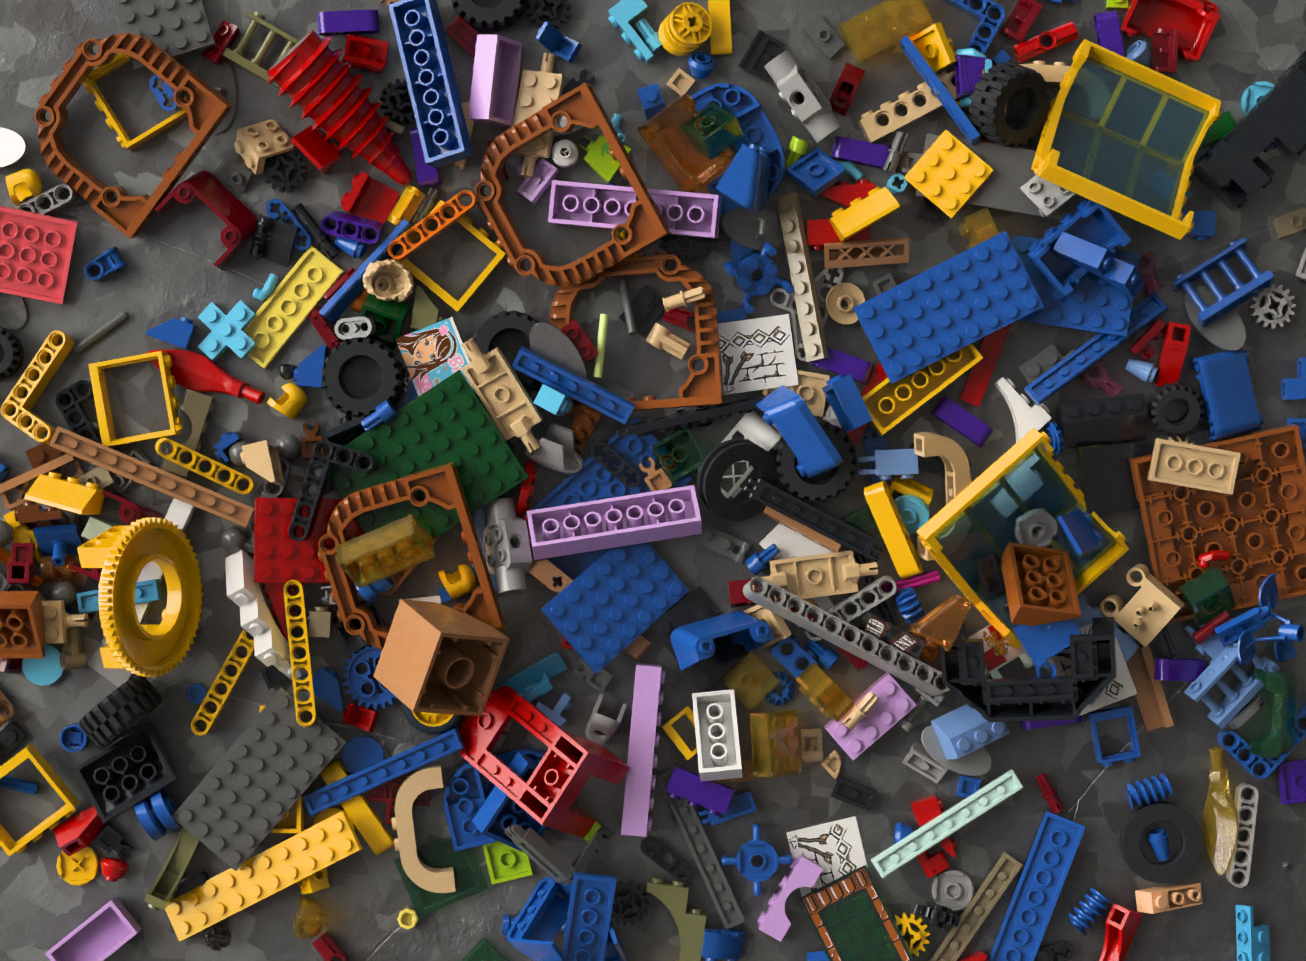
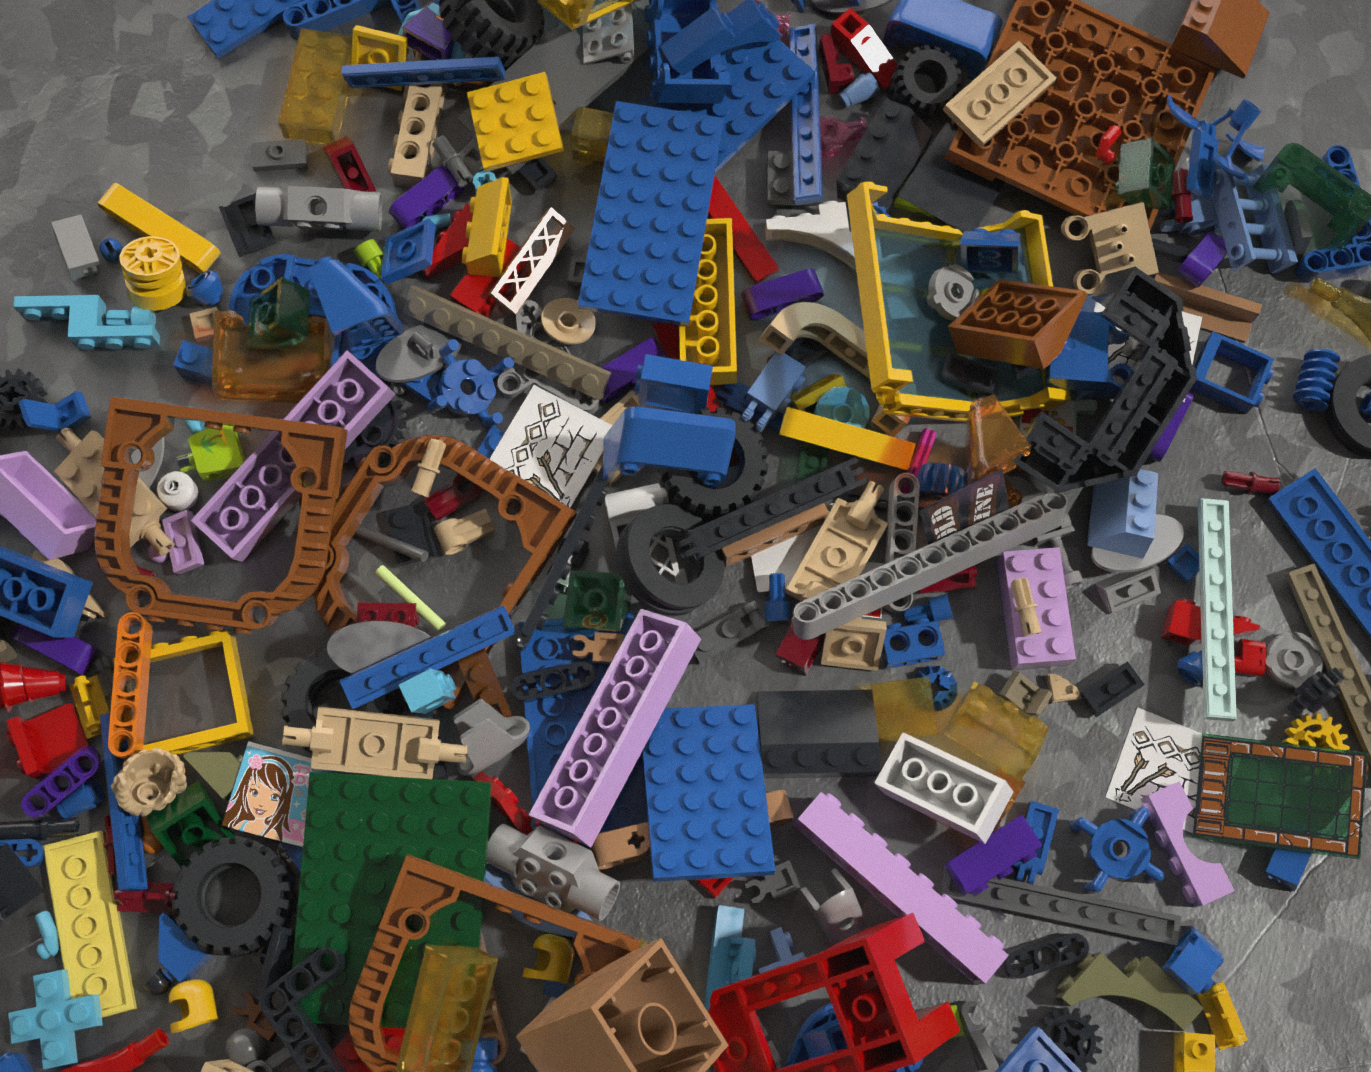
camera: 60 degrees left, 15 degrees down
plate [335,316,376,340] -> none
blue piece [361,400,398,431] -> none
yellow tile [662,705,697,760] -> none
blue windscreen [670,611,774,671] -> none
clear yellow brick [795,662,856,722] -> none

